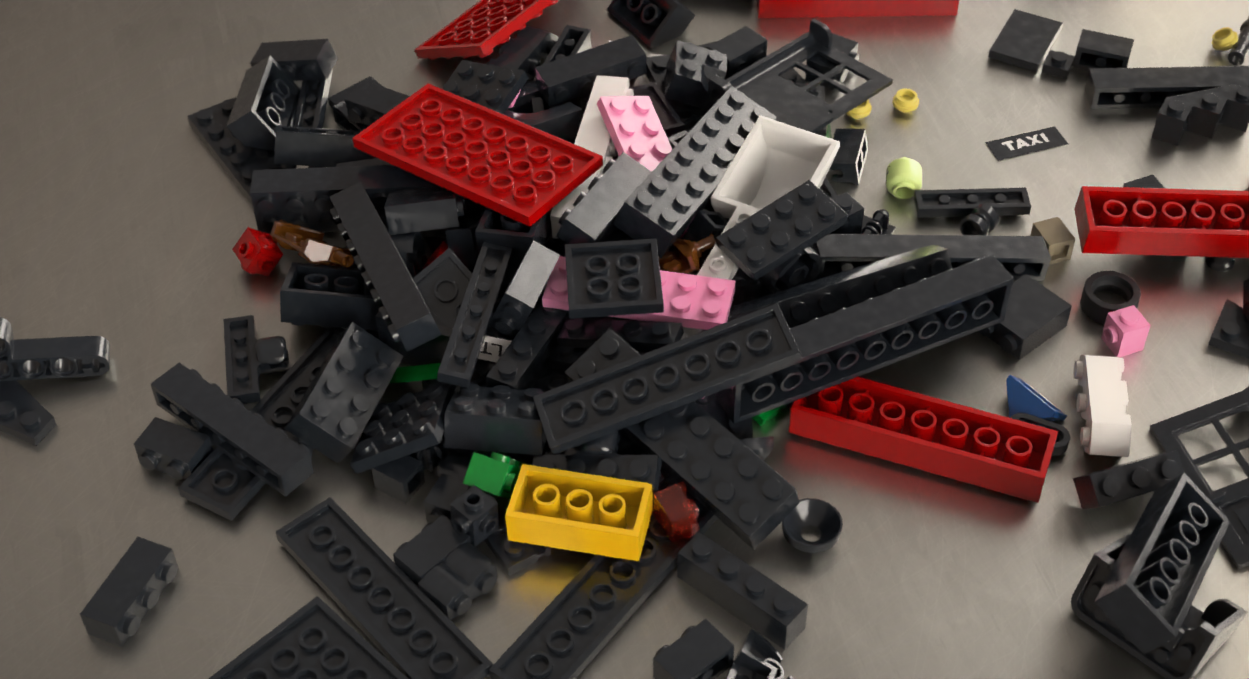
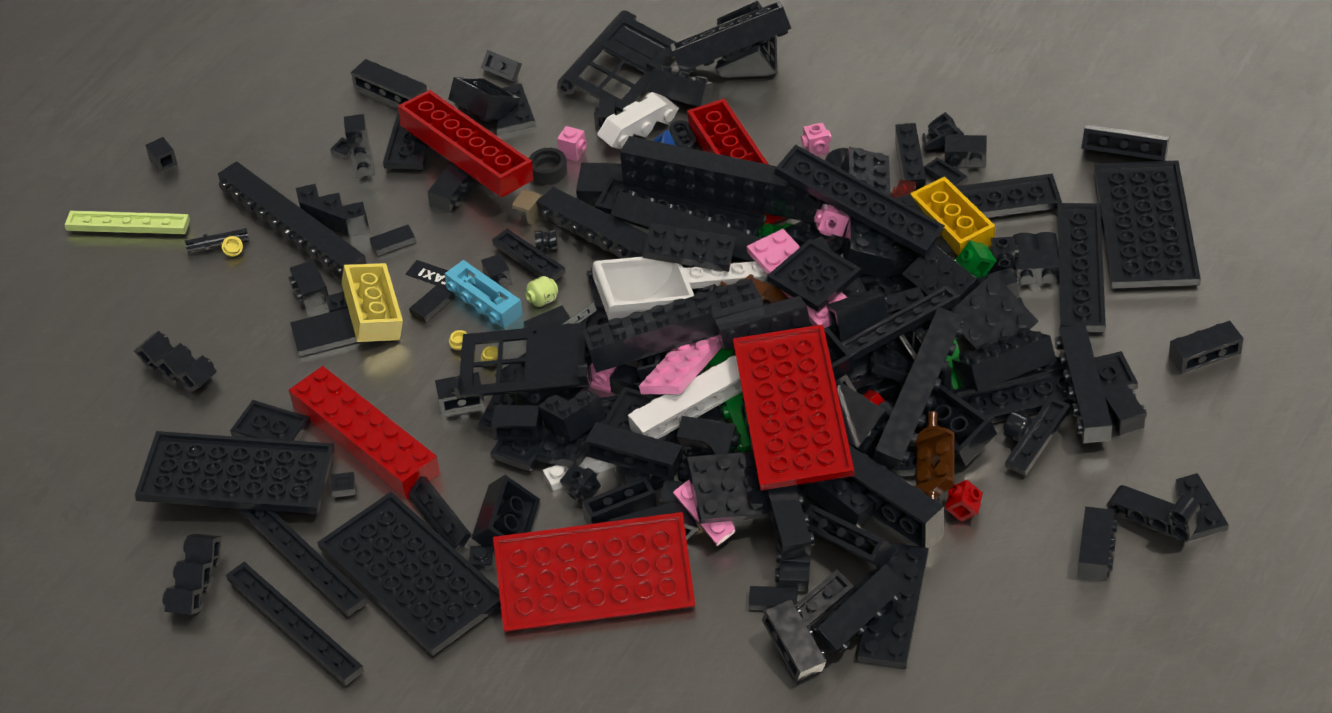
camera: 130 degrees left, 0 degrees up
none -> light yellow brick [342,263,403,342]
none -> black tile [369,224,416,256]
none -> black tile [409,284,455,323]
none -> medium azure brick [444,260,523,329]
none -> black brick [481,253,512,287]
none -> black brick [594,99,617,130]
none -> bright pink brick [801,122,832,156]
none -> black tile [924,157,968,186]
none -> black brick [1077,506,1118,580]

